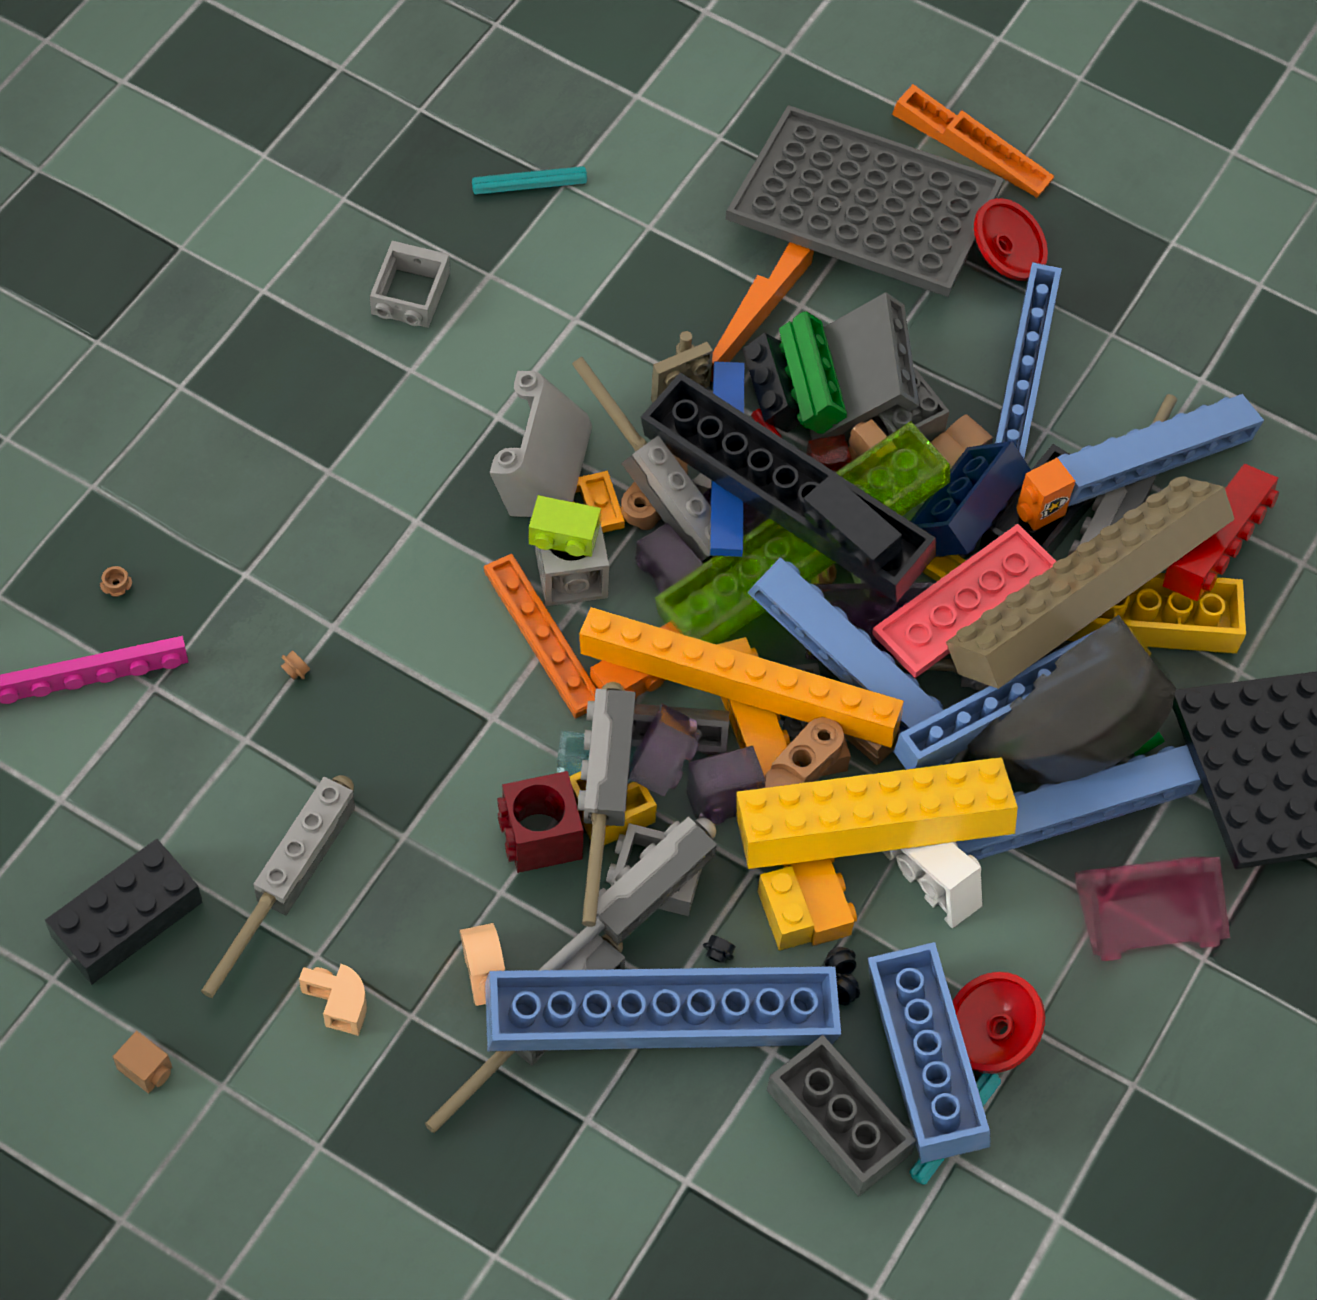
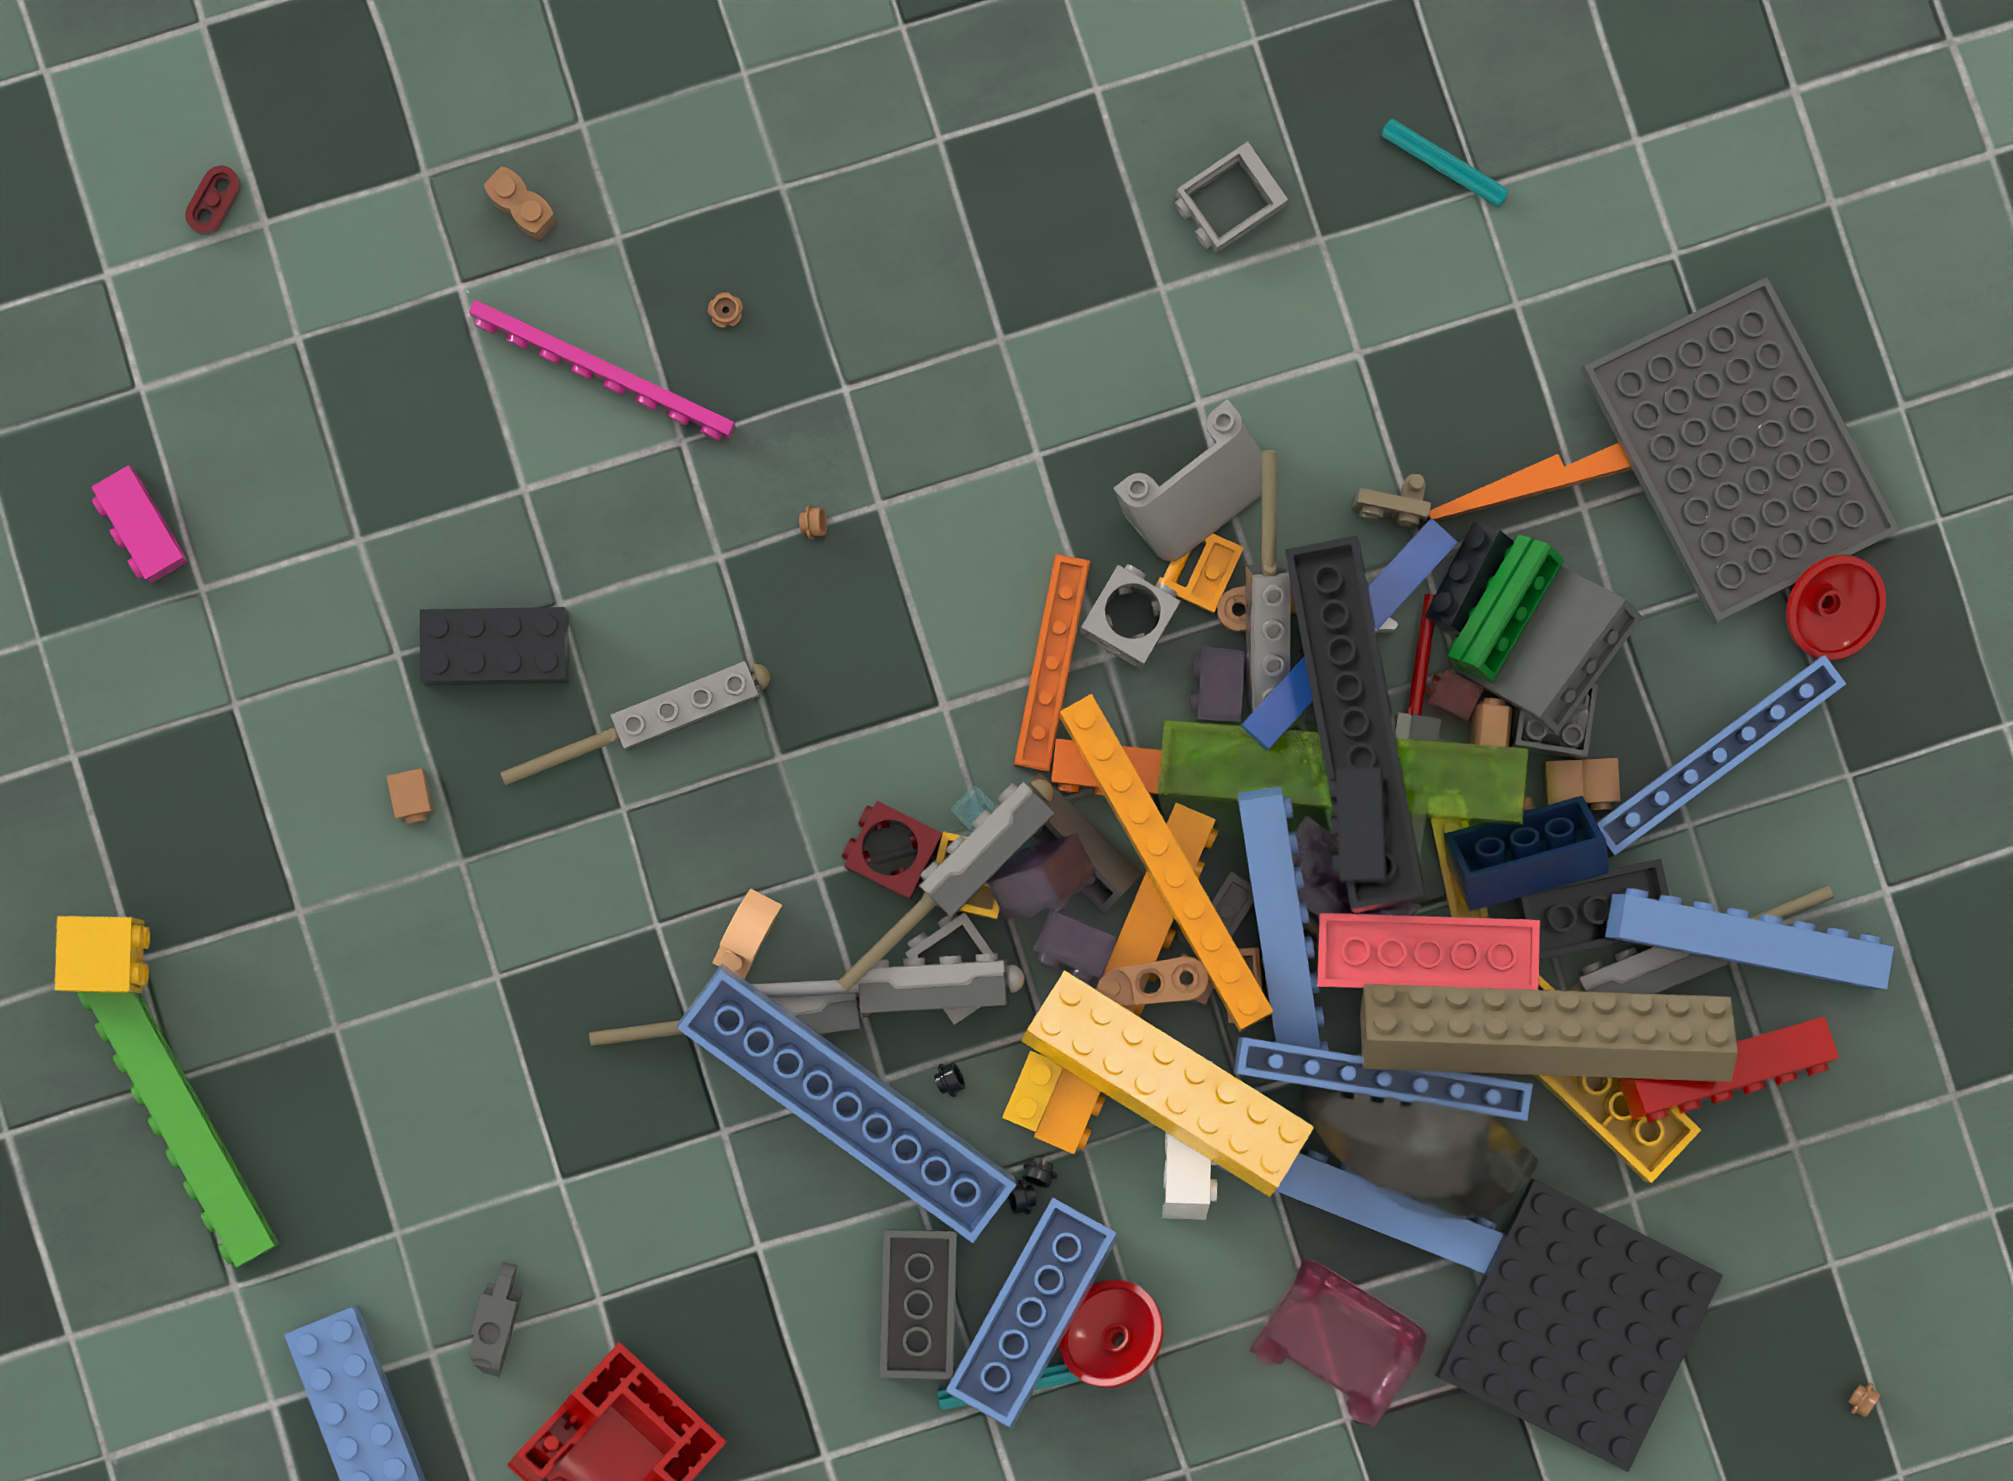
camera: 40 degrees right, 25 degrees up
light nougat brick [299,964,367,1036] -> none
lime brick [529,495,601,557] -> none
orange slope [892,84,1055,198] -> none
orange brick [1016,458,1075,531] -> none

